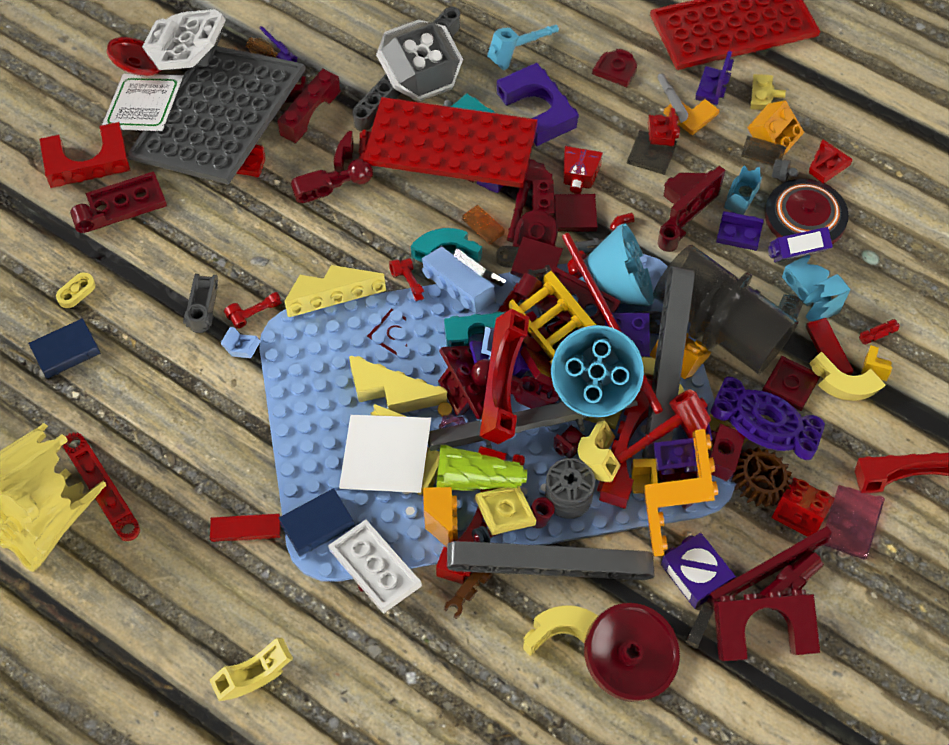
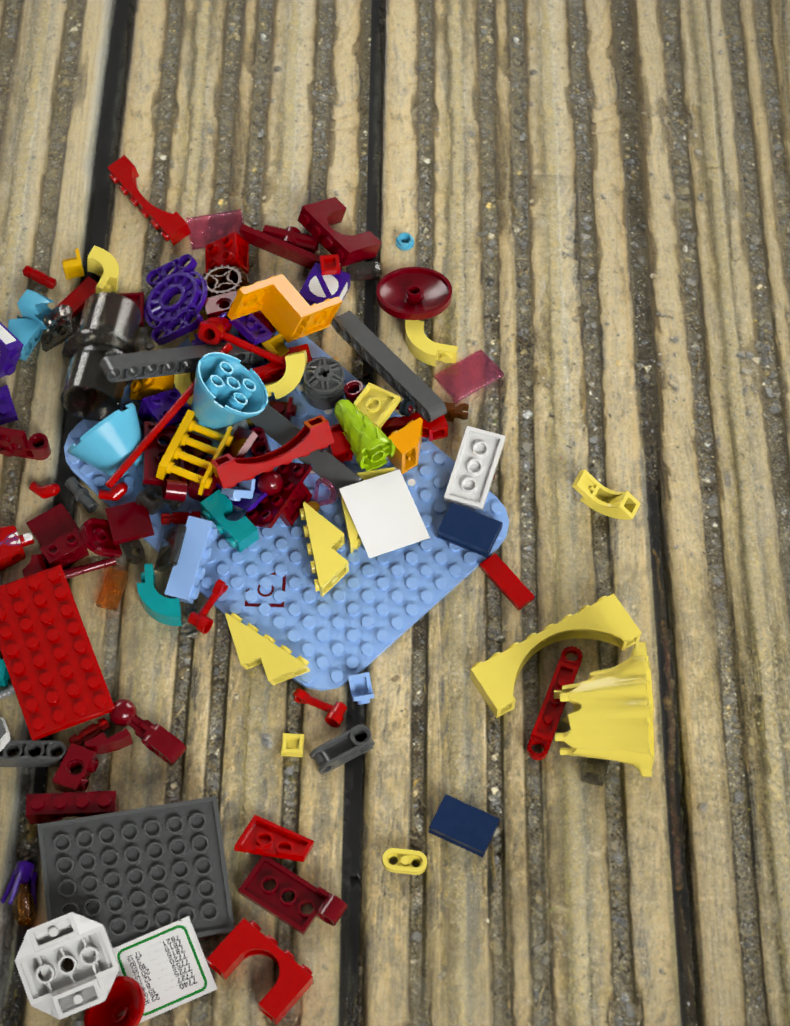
camera: 125 degrees left, 0 degrees up
none -> clear smoke beam [43,305,73,332]
none -> dark red brick [52,743,99,793]
none -> red wing [234,815,314,862]
none -> light yellow tile [281,733,305,757]
none -> red plate [320,254,340,276]
none -> medium azure plate [396,233,414,251]
none -> clear pink piece [434,350,504,404]
none -> light yellow arch [470,593,642,718]

